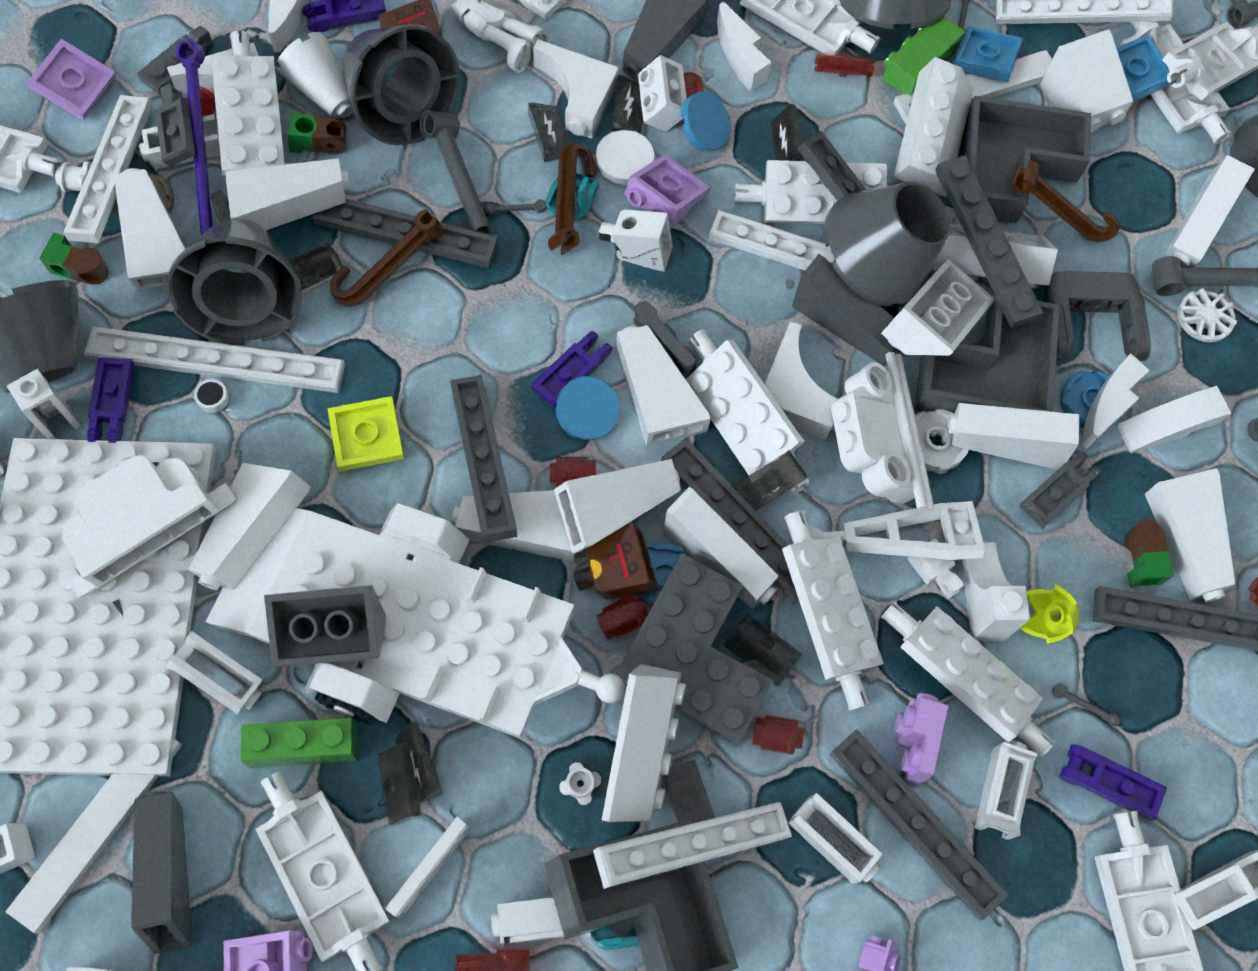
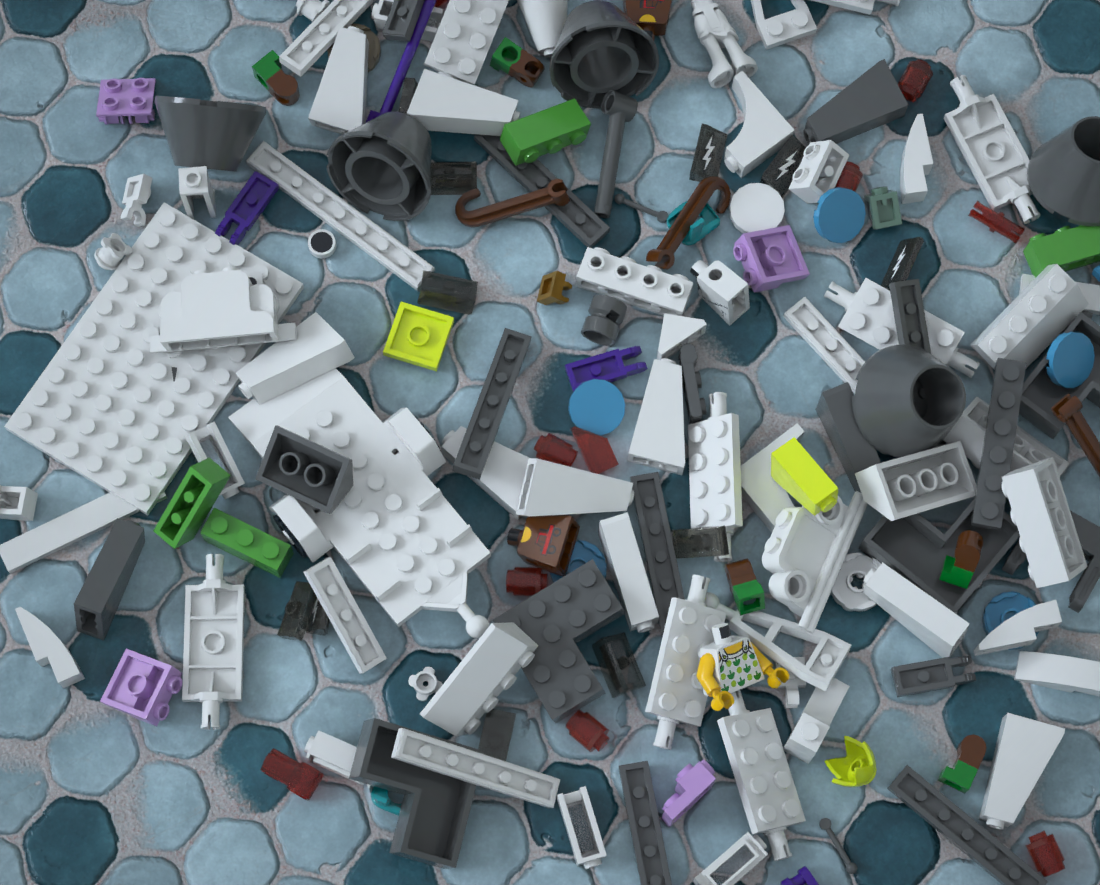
camera: 35 degrees right, 5 degrees up
white tile [385,817,469,919] -> none
none -> bright green brick [153,458,231,549]
none -> white plate [303,557,387,674]
none -> clear smoke slope [417,270,478,315]
none -> bright green brick [500,98,591,166]
none -> pearl gold tile [537,271,572,305]
none -> clear red tile [570,427,619,474]
none -> white brick [576,247,693,316]
none -> dark grey wheel [581,294,627,346]
none -> white slope [657,313,707,360]
none -> torso [696,623,789,711]
none -> leg [725,558,765,616]
none -> neon yellow slope [771,437,838,516]
none -> sand green bracket [864,186,902,229]
none -> leg [939,530,983,589]
none -> white slope [1002,457,1088,588]
none -> dark azure tile [1046,331,1095,388]

